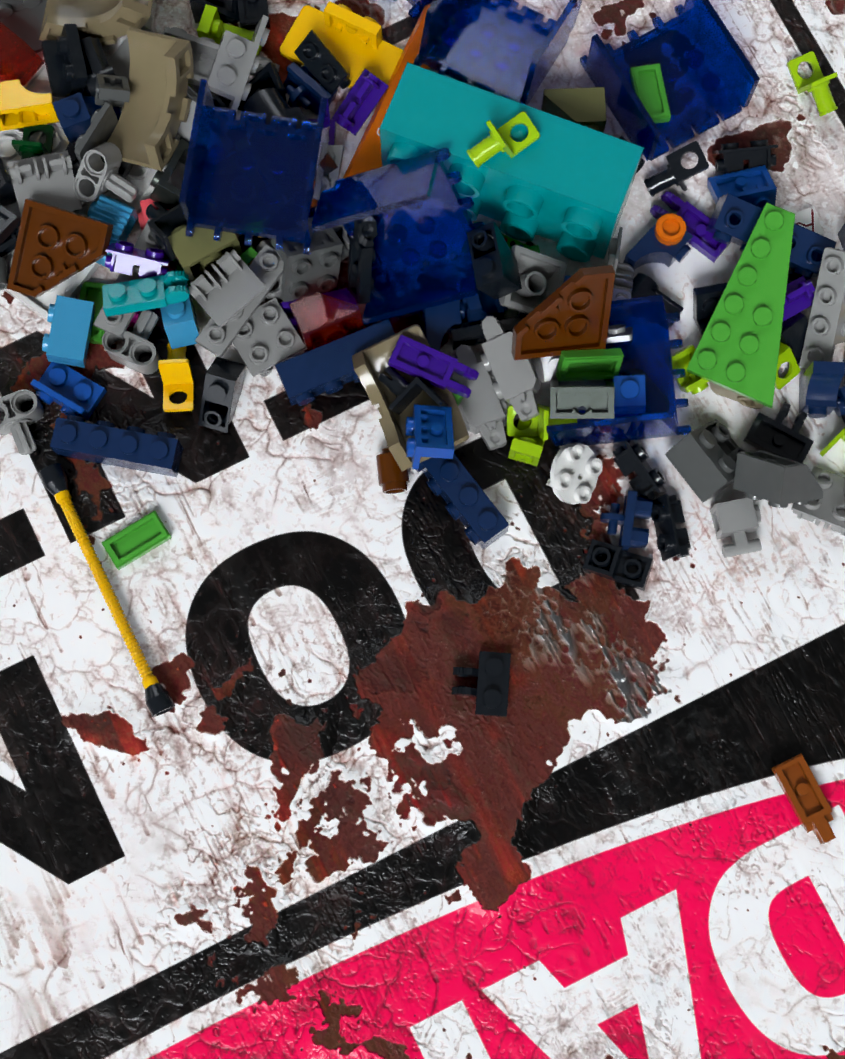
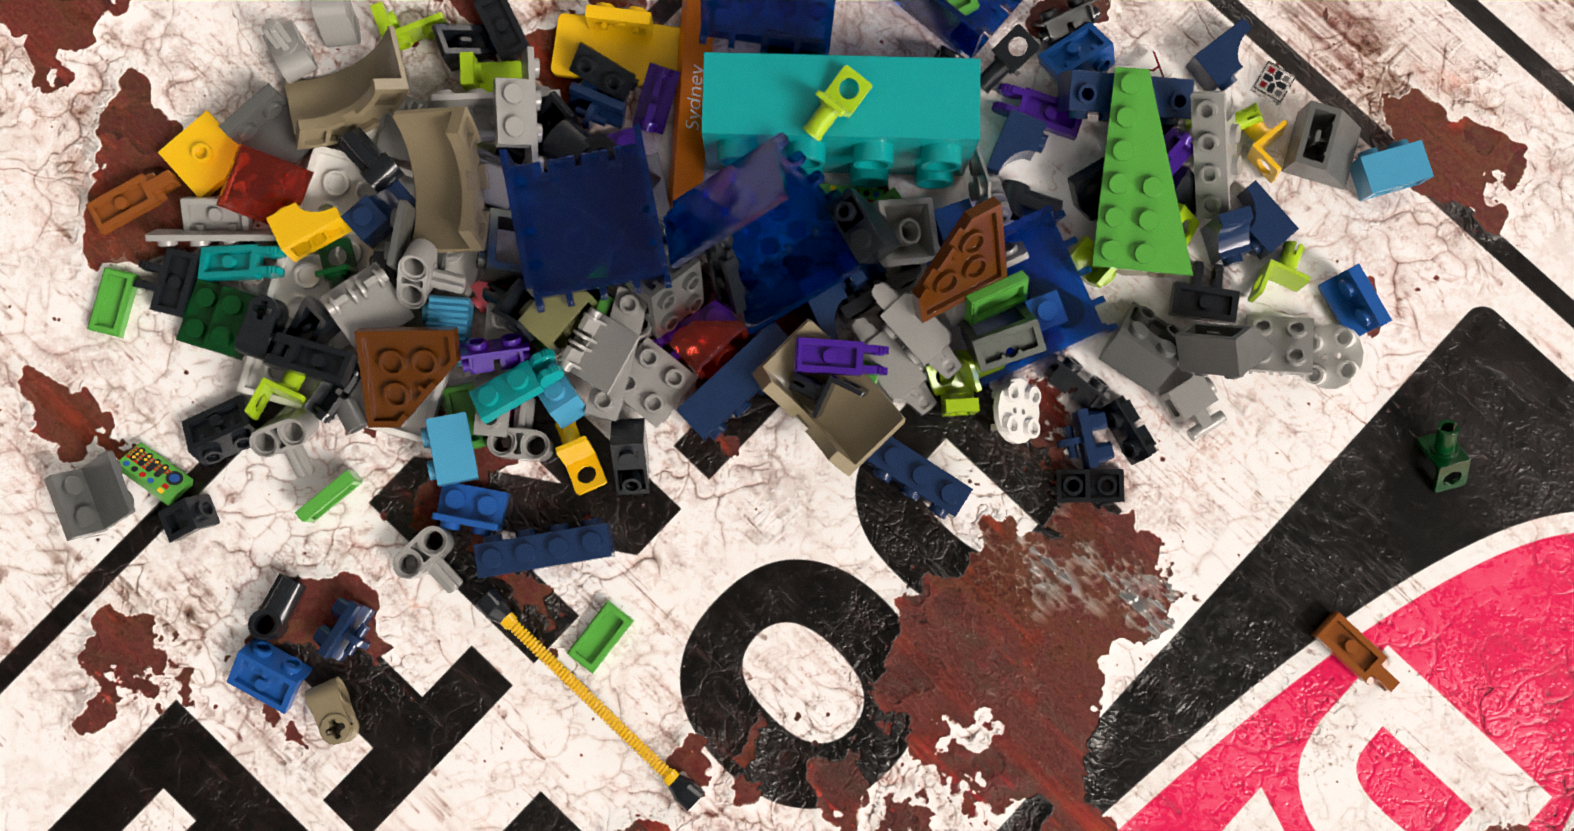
camera: 25 degrees left, 5 degrees up
black bracket [41,24,88,97] -> none
dark grey bracket [95,74,130,107] -> none
reddish brown brick [376,448,410,494] -> none
blue bracket [405,404,454,469] -> none
black hinge [451,651,511,717] -> none
olive slope [541,87,607,133] -> none
orange tile [654,213,686,246] -> none

